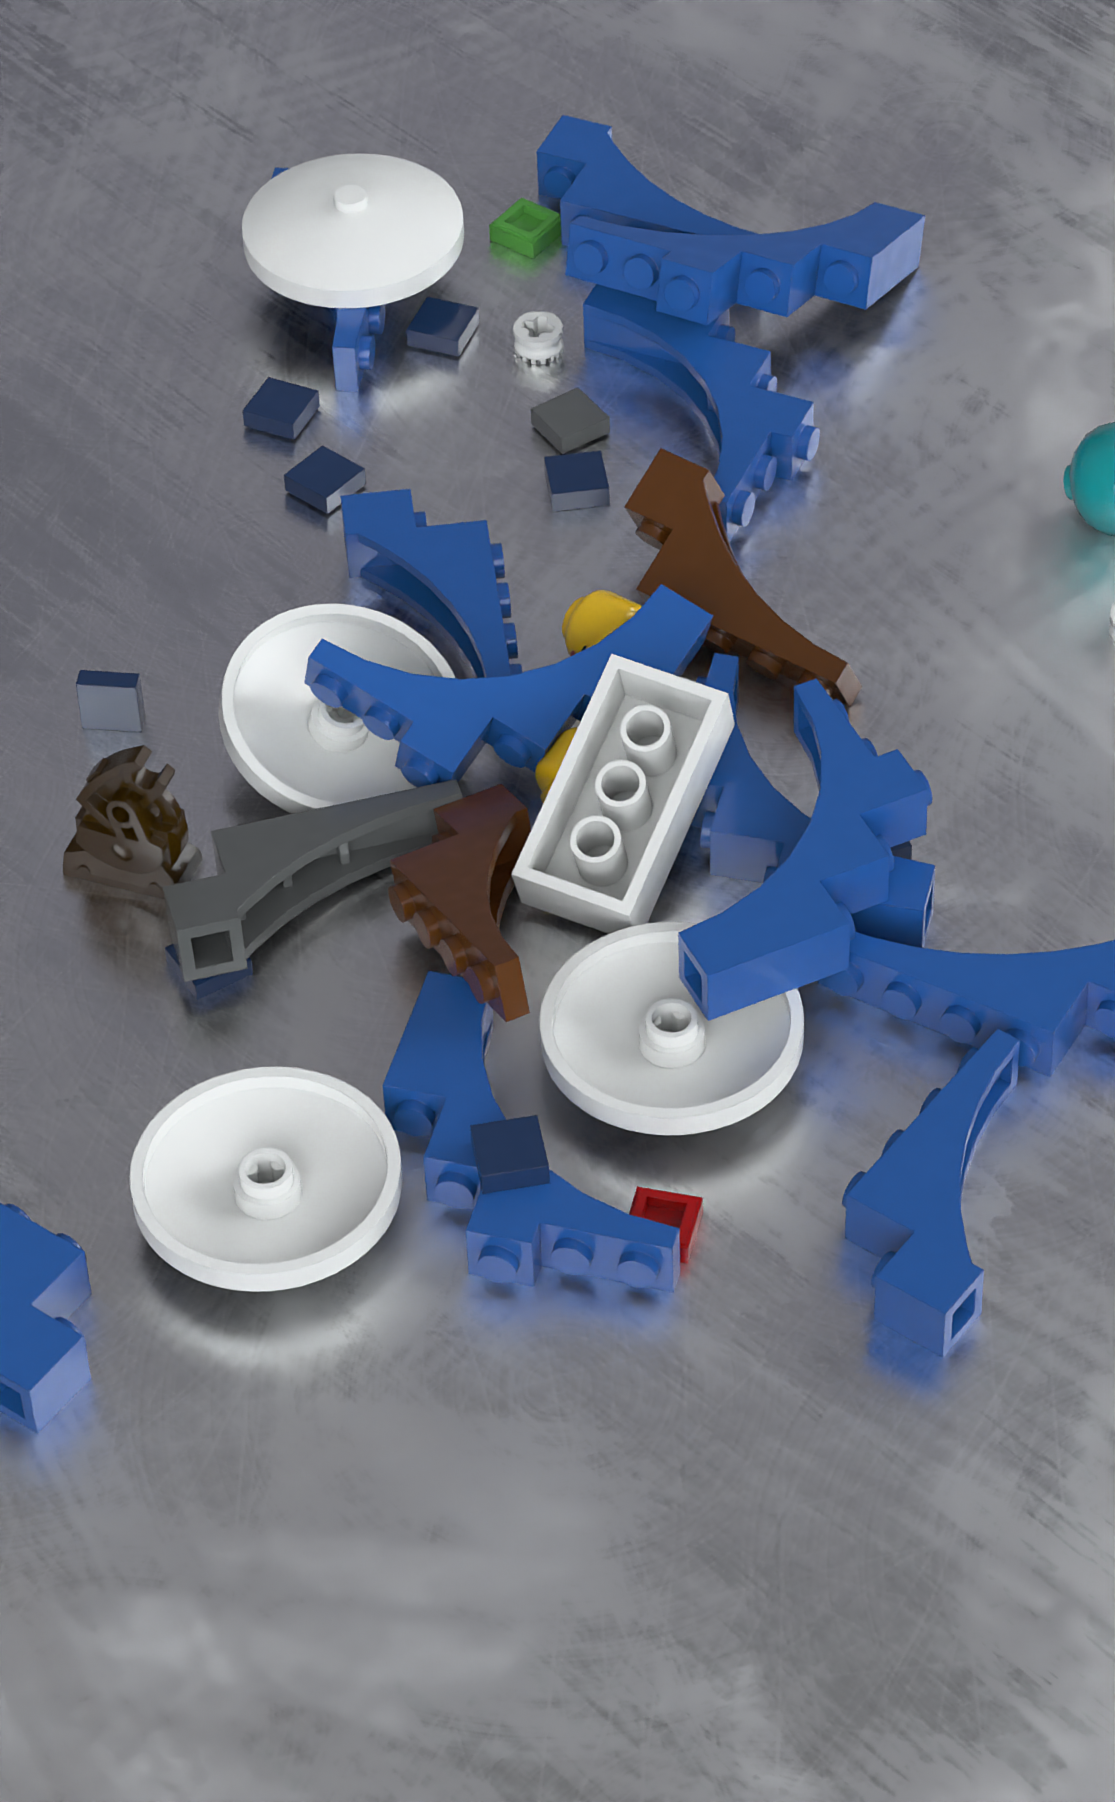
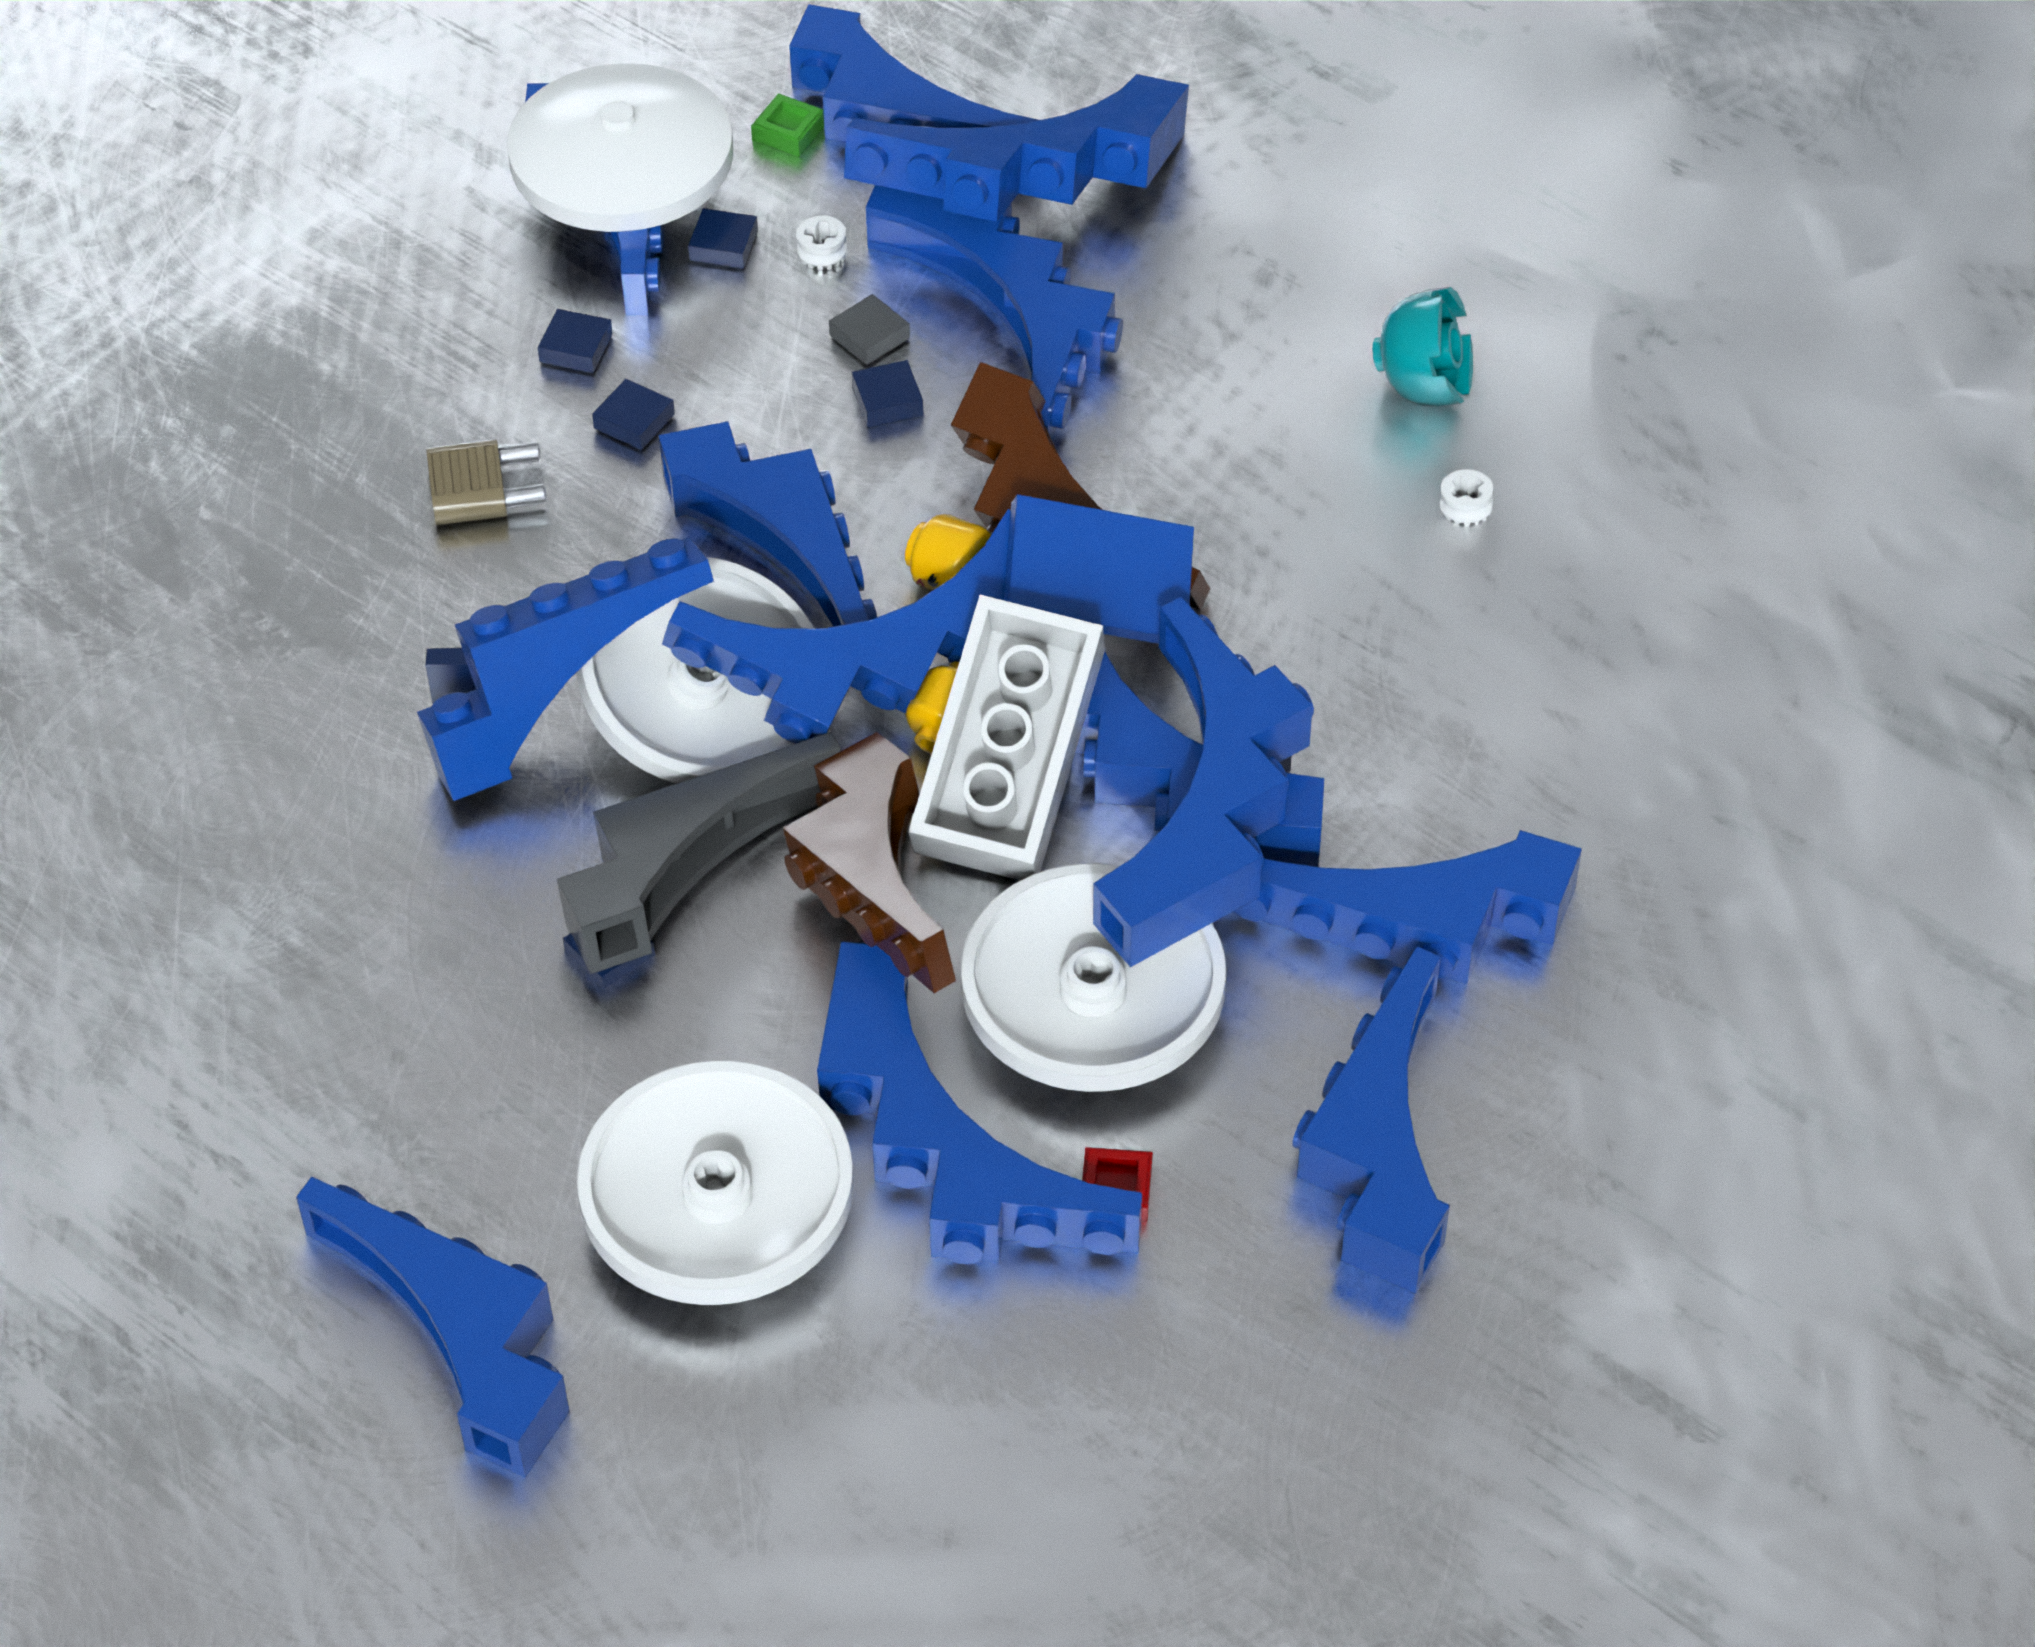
camera: 10 degrees left, 5 degrees up
dark brown piece [63,745,203,899] -> none
dark blue tile [470,1115,550,1194] -> none
none -> blue arch [417,537,714,801]
none -> dark tan piece [426,439,547,526]
none -> blue tile [1004,494,1194,644]

